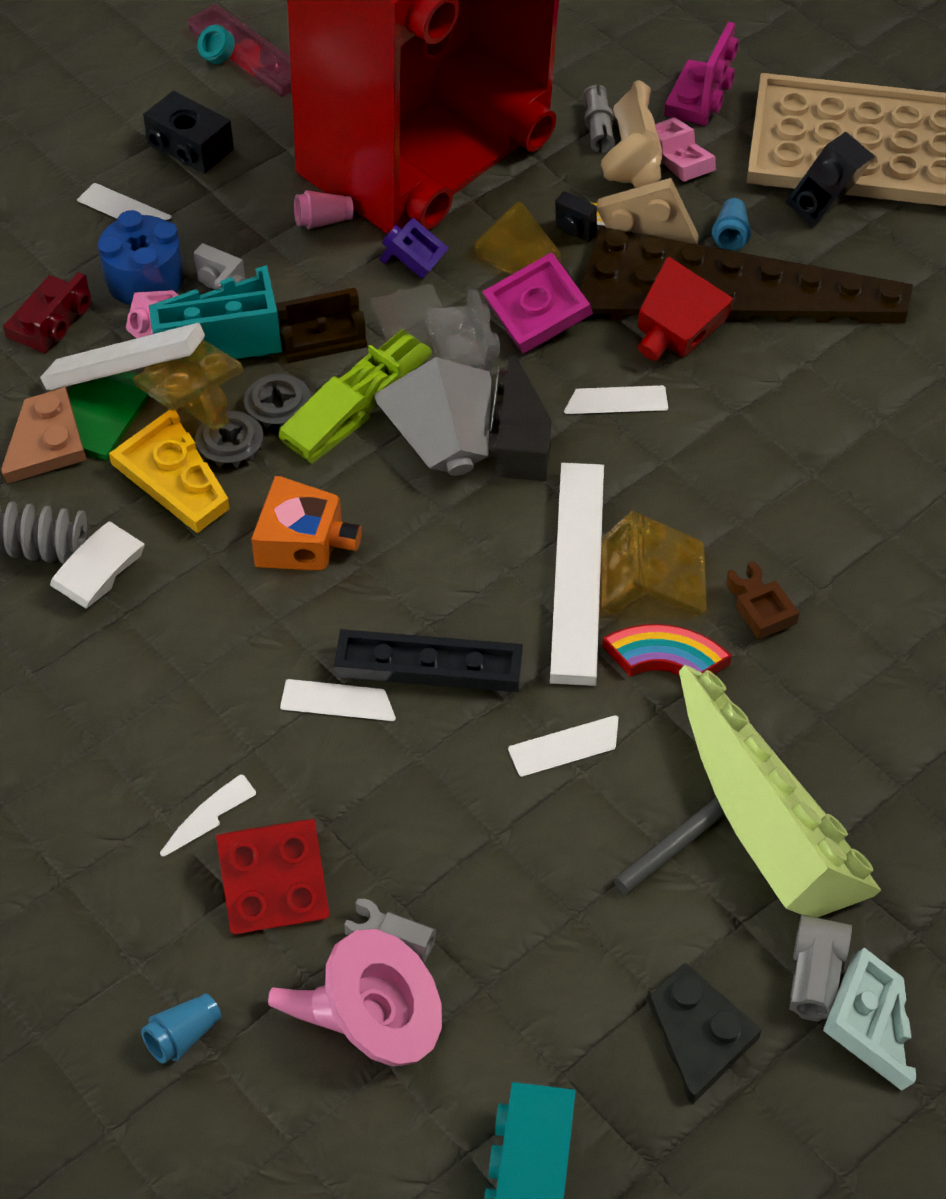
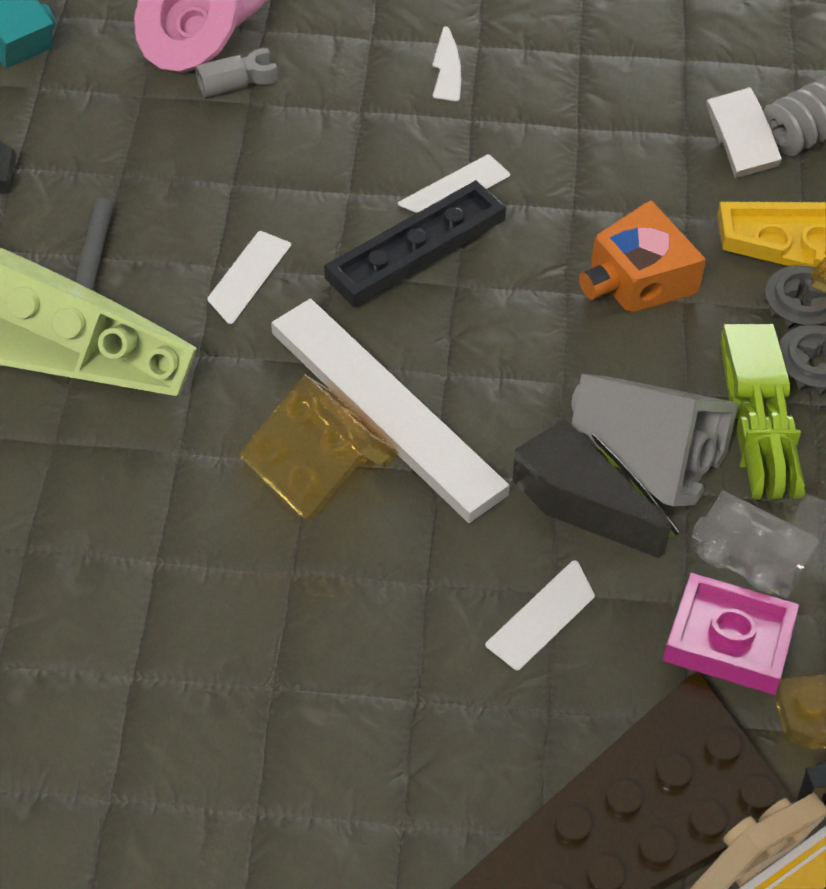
camera: 135 degrees right, 0 degrees up
red bracket [216,818,329,934] -> none
tile [602,624,732,677] -> none
red torso [637,257,733,361] -> none
reddish brown plate [726,561,800,640] -> none

